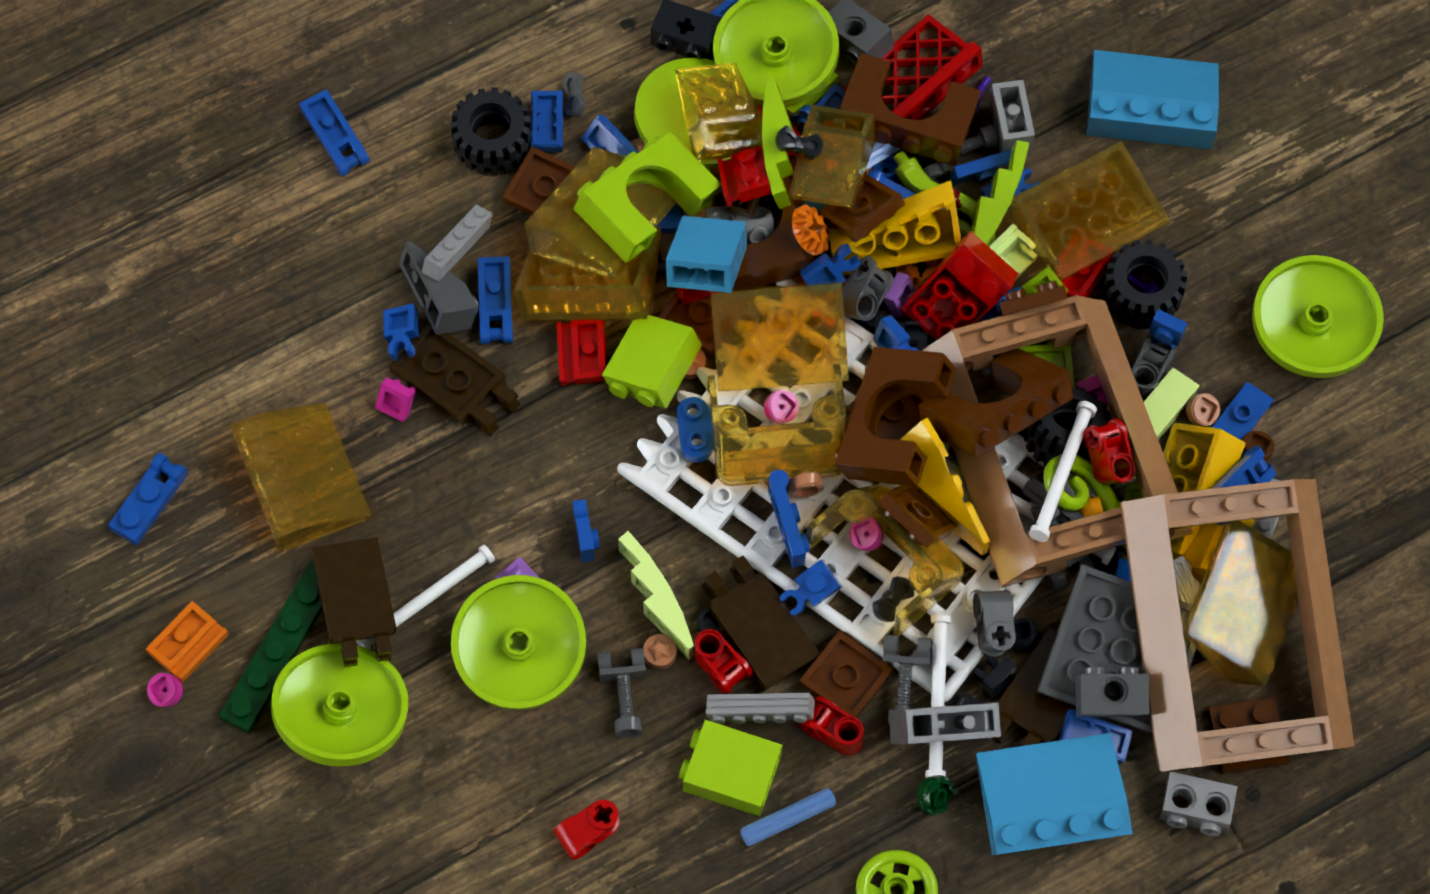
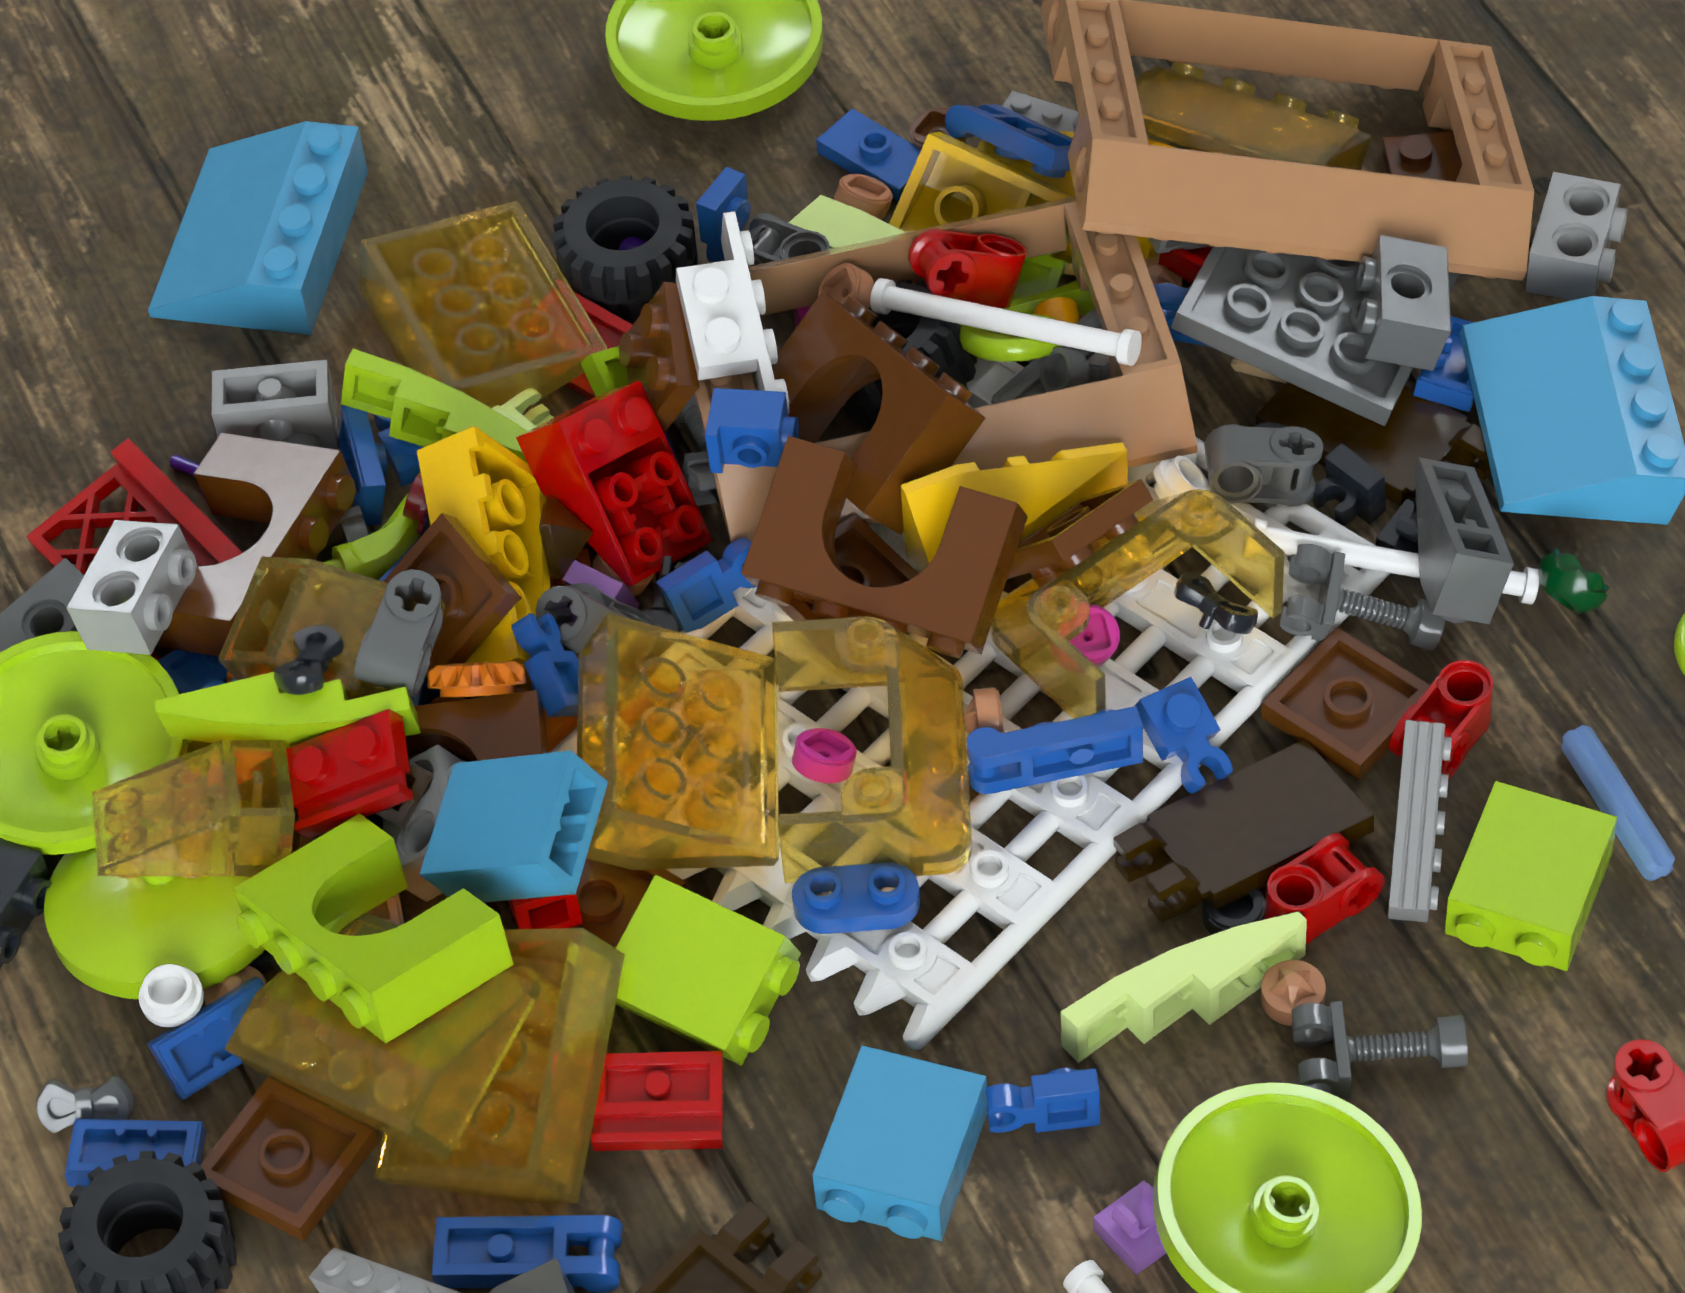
camera: 80 degrees left, 15 degrees down
none -> light grey brick [67,520,198,655]
none -> white plate [139,964,204,1027]
none -> dark grey piece [354,569,443,697]
none -> dark brown slope [539,498,593,579]
none -> white bracket [676,211,790,414]
none -> blue brick [705,388,799,473]
none -> dark azure brick [812,1045,988,1241]
none -> nougat tile [818,263,874,308]
none -> white plate [1154,456,1209,513]

